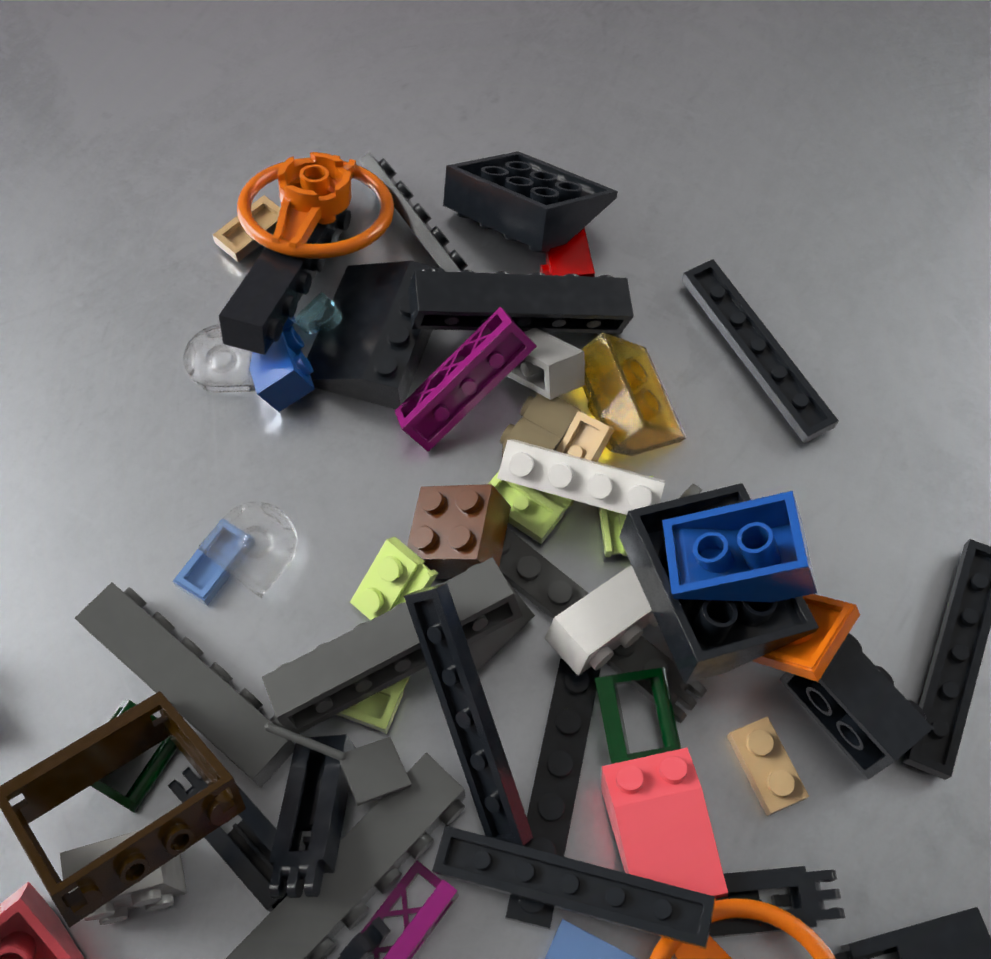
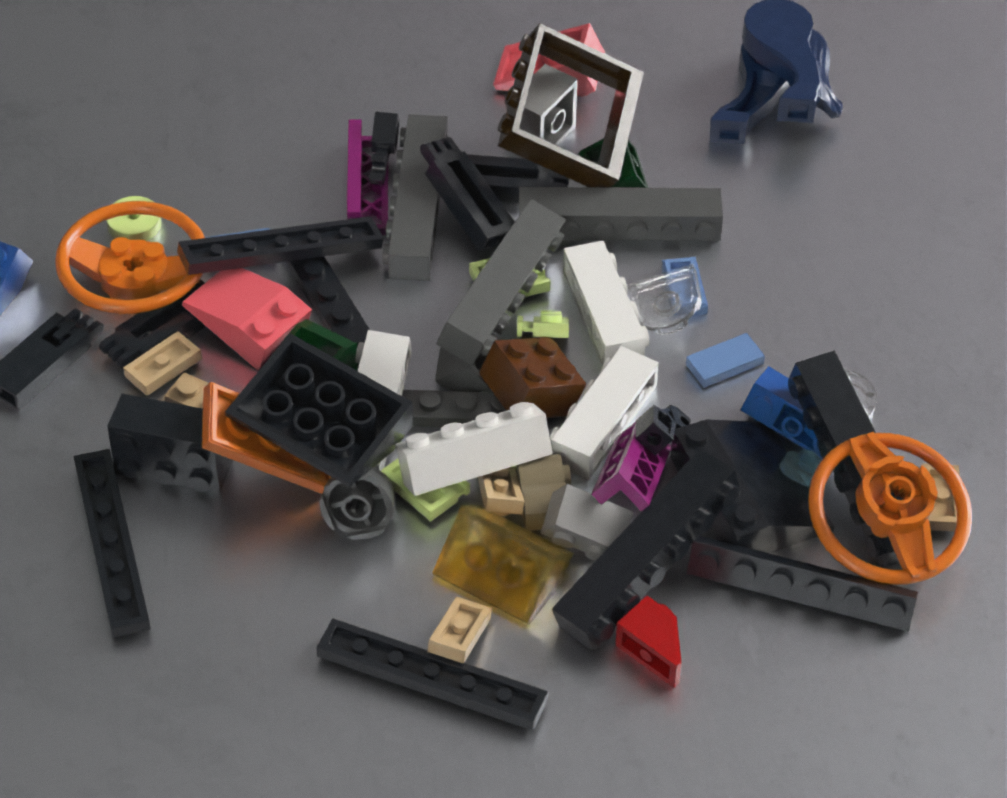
camera: 140 degrees right, 15 degrees down
dark grey piece [264,723,411,806] -> none
black plate [404,583,533,846] -> none
black slope [443,151,618,253] -> none
blue slope [662,491,817,602] -> none
none -> tan plate [123,331,202,396]
none -> tan plate [427,596,492,664]
none -> white brick [550,346,659,480]
none -> white brick [563,240,649,366]
none -> black piece [635,405,691,456]
none -> medium blue tile [686,333,765,388]

